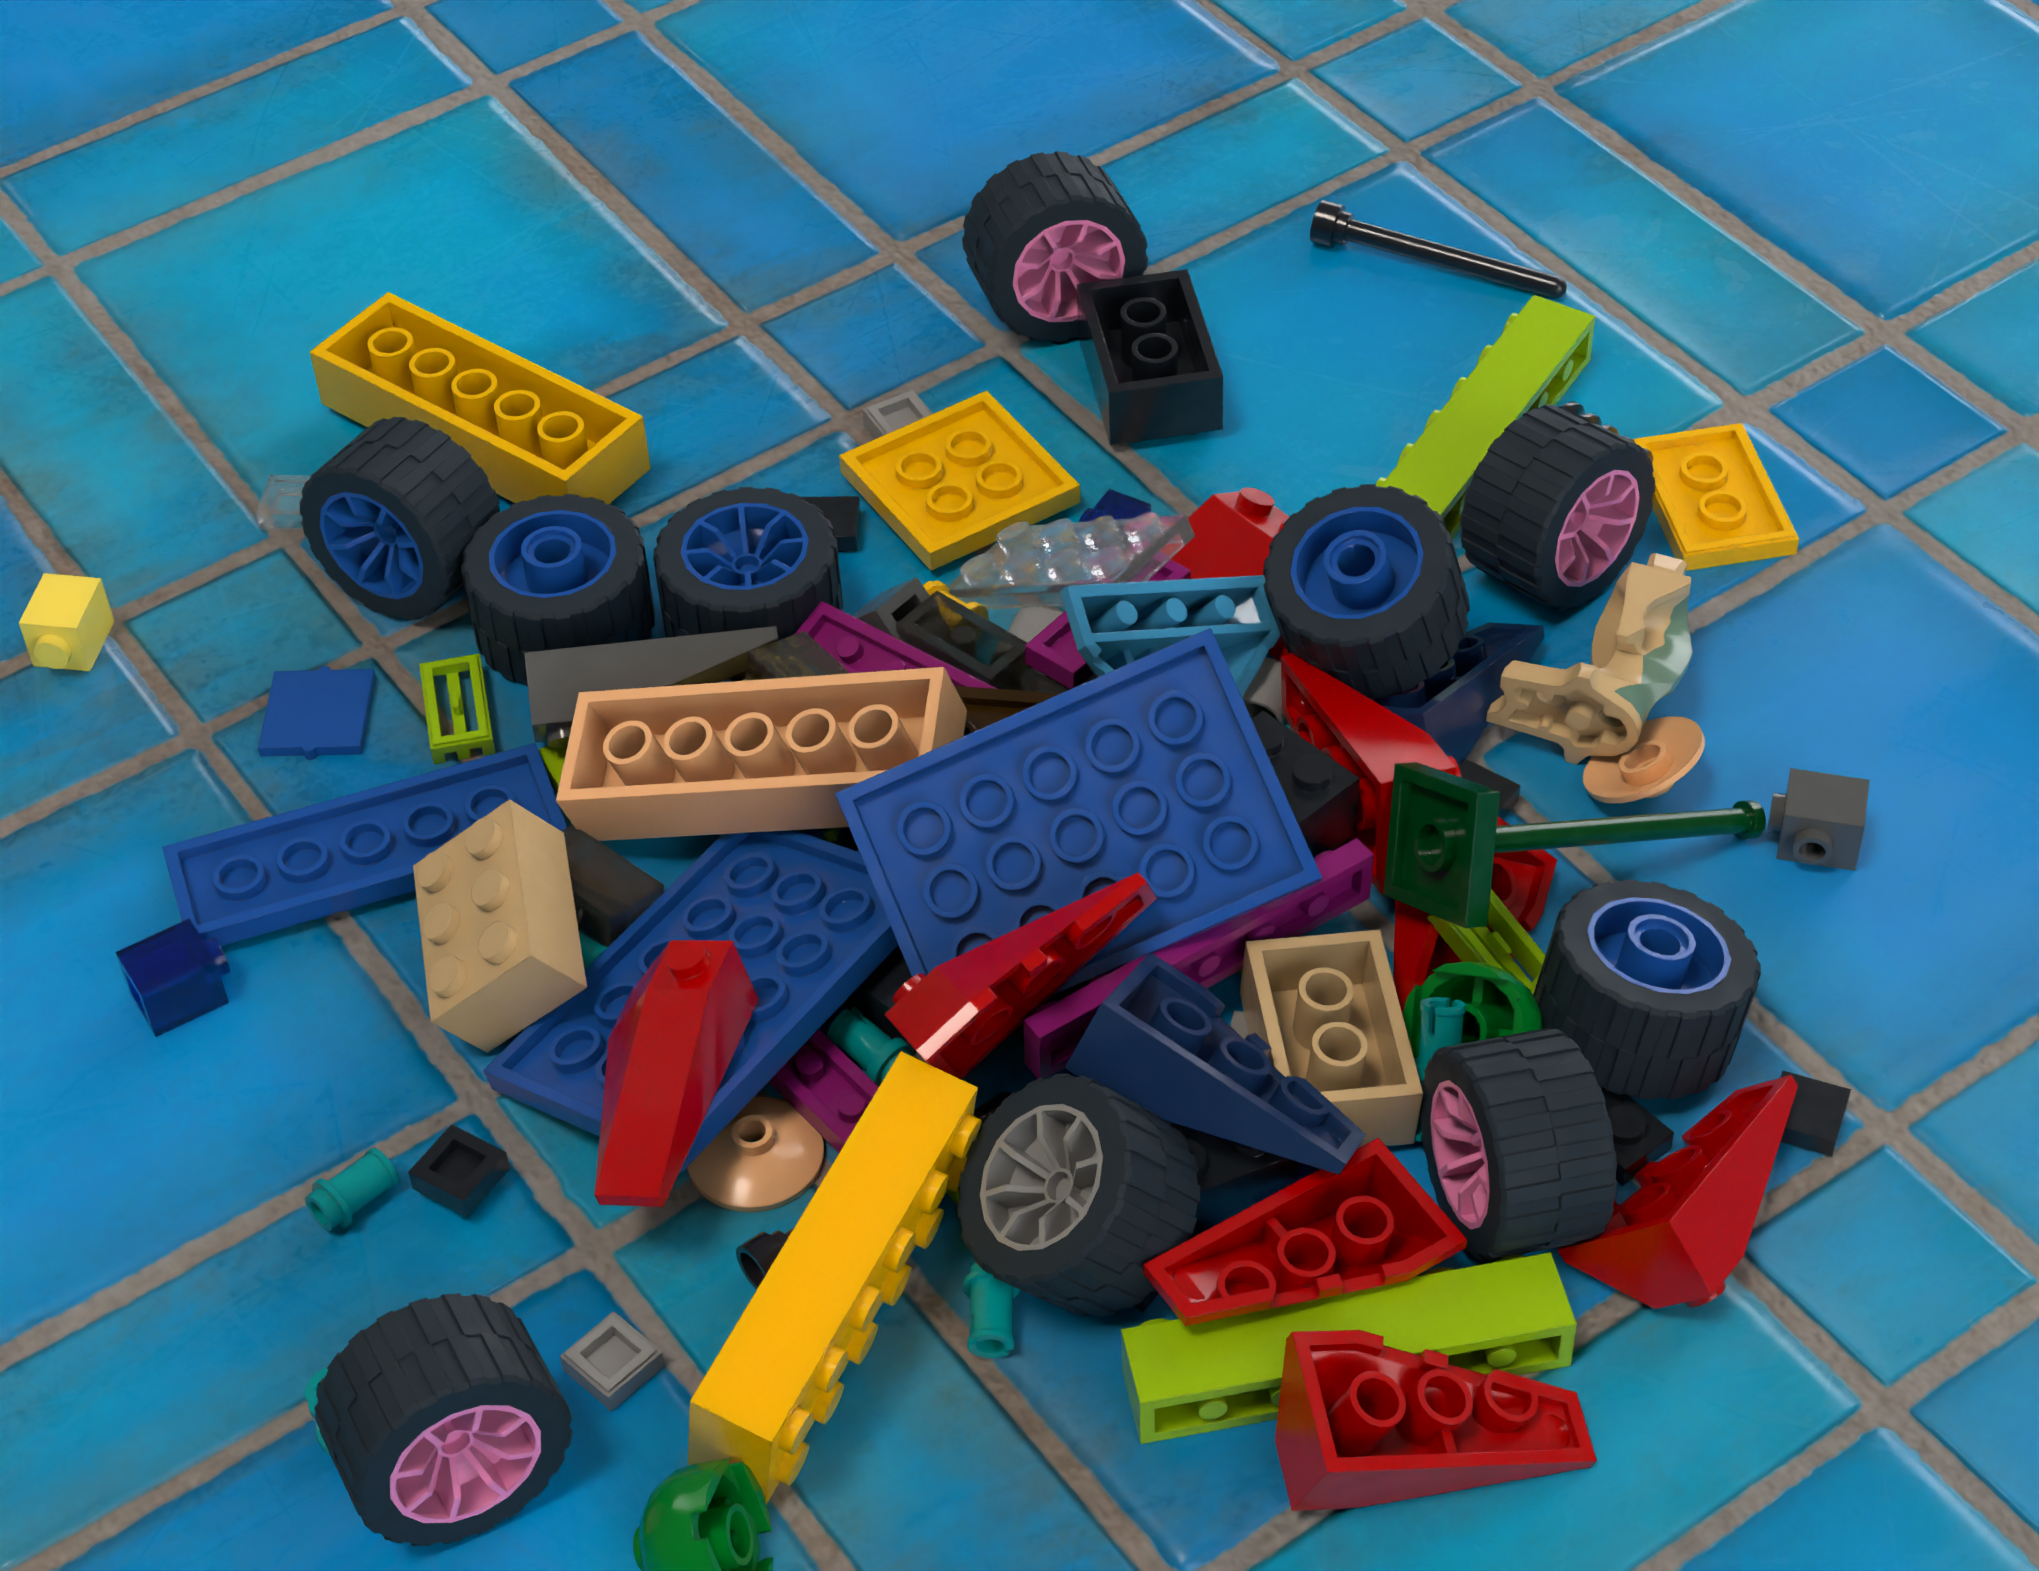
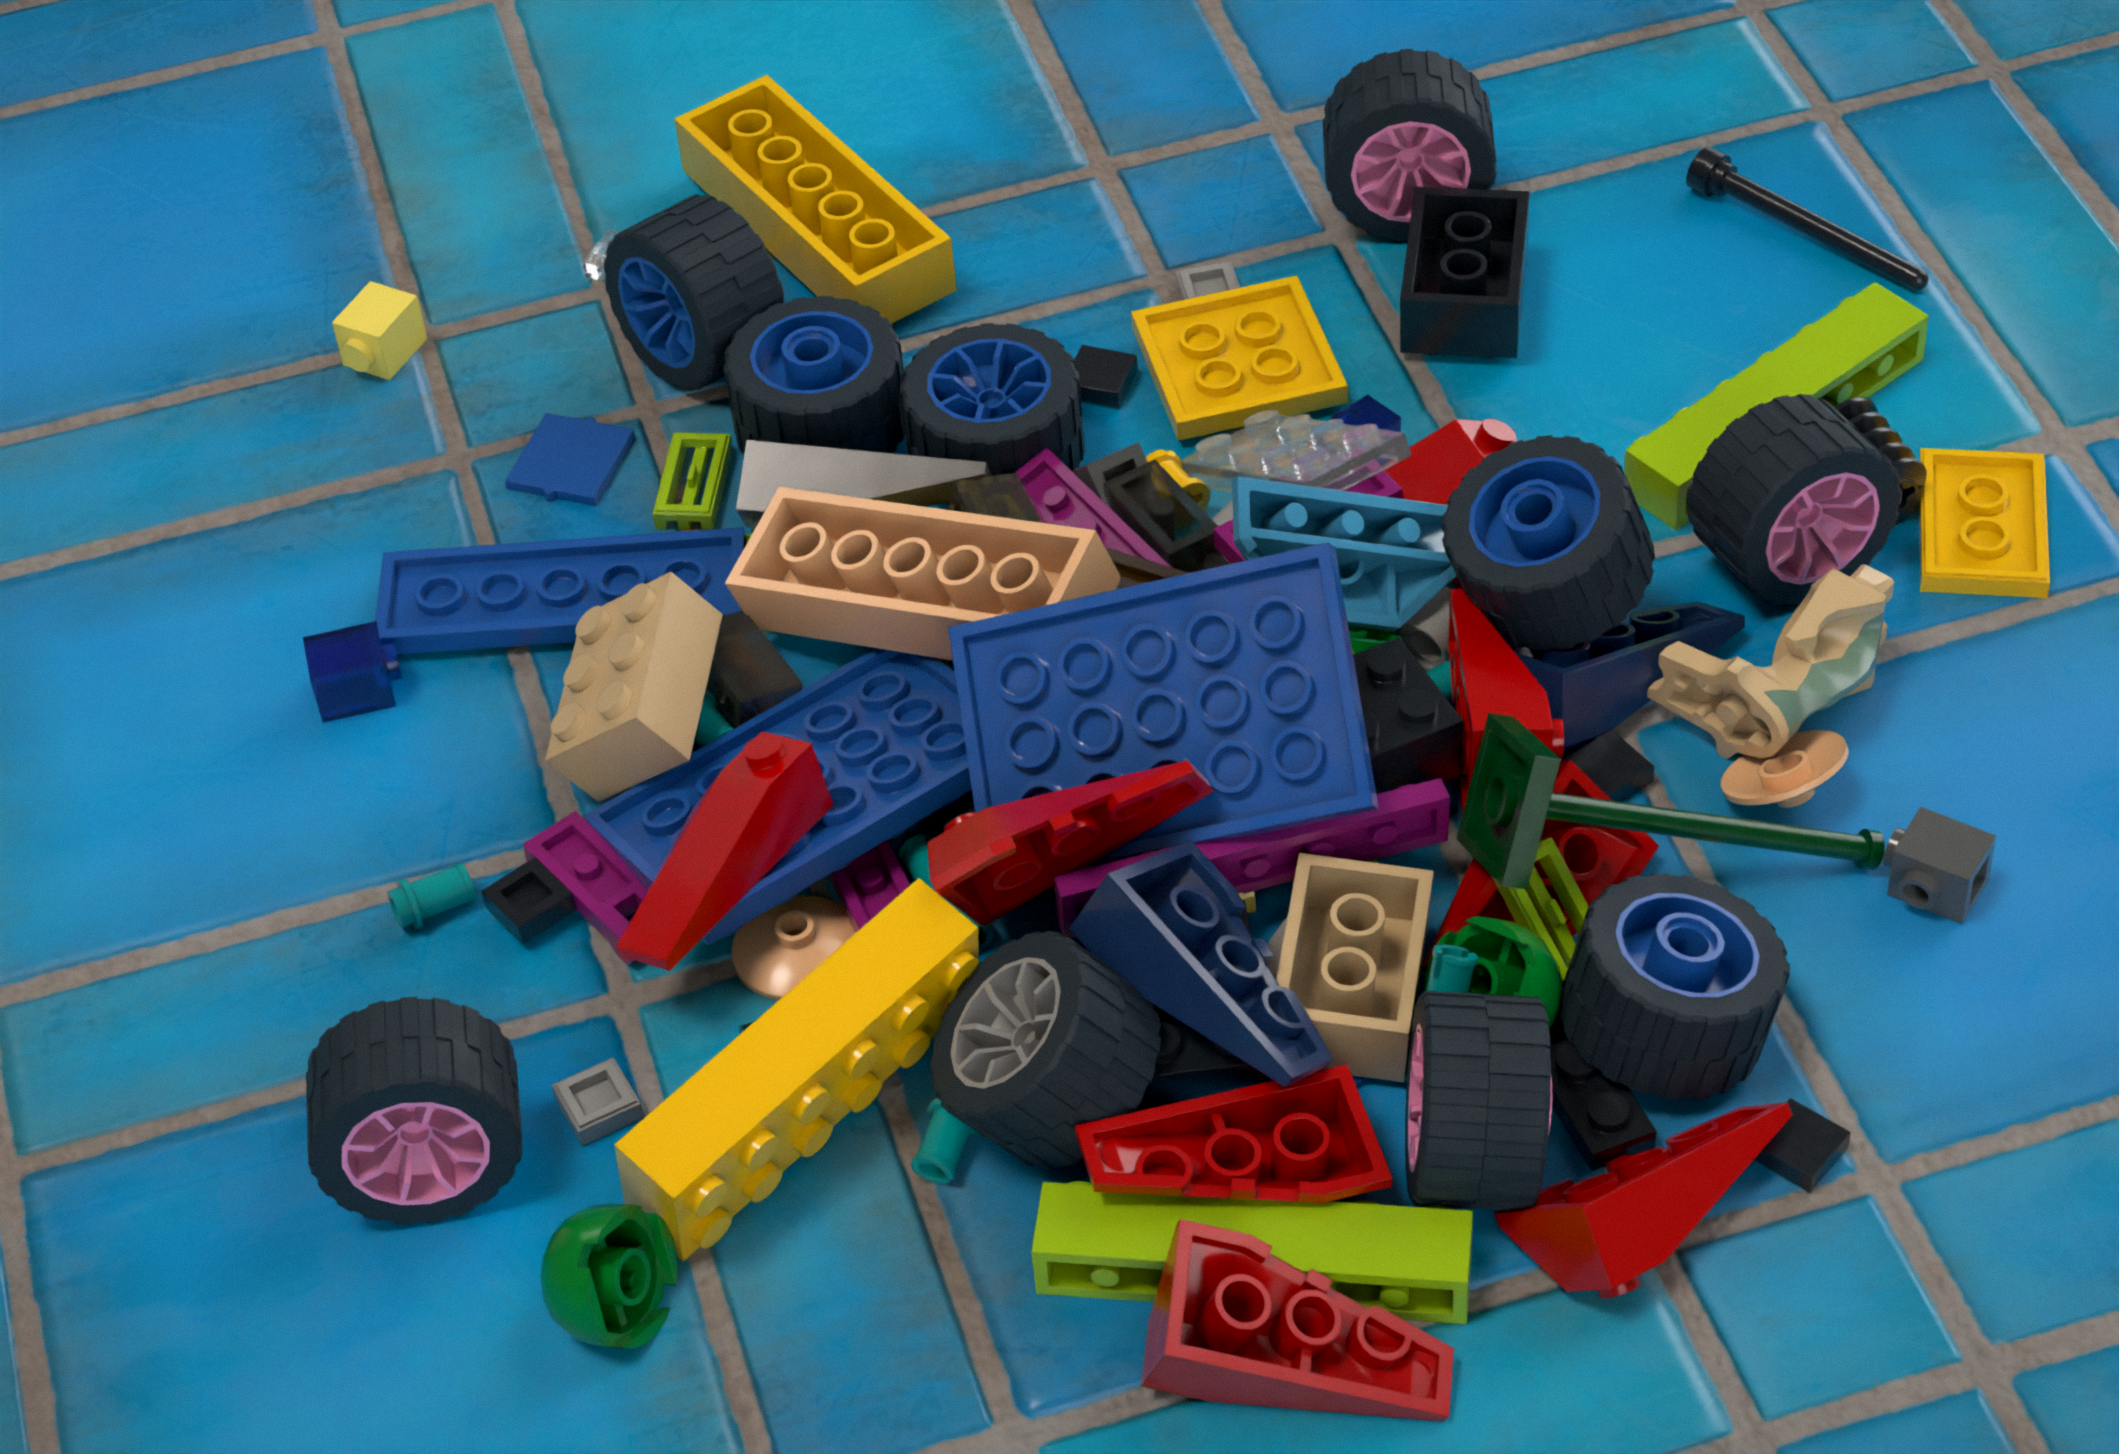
camera: 20 degrees right, 0 degrees up
none -> magenta plate [523,811,647,965]

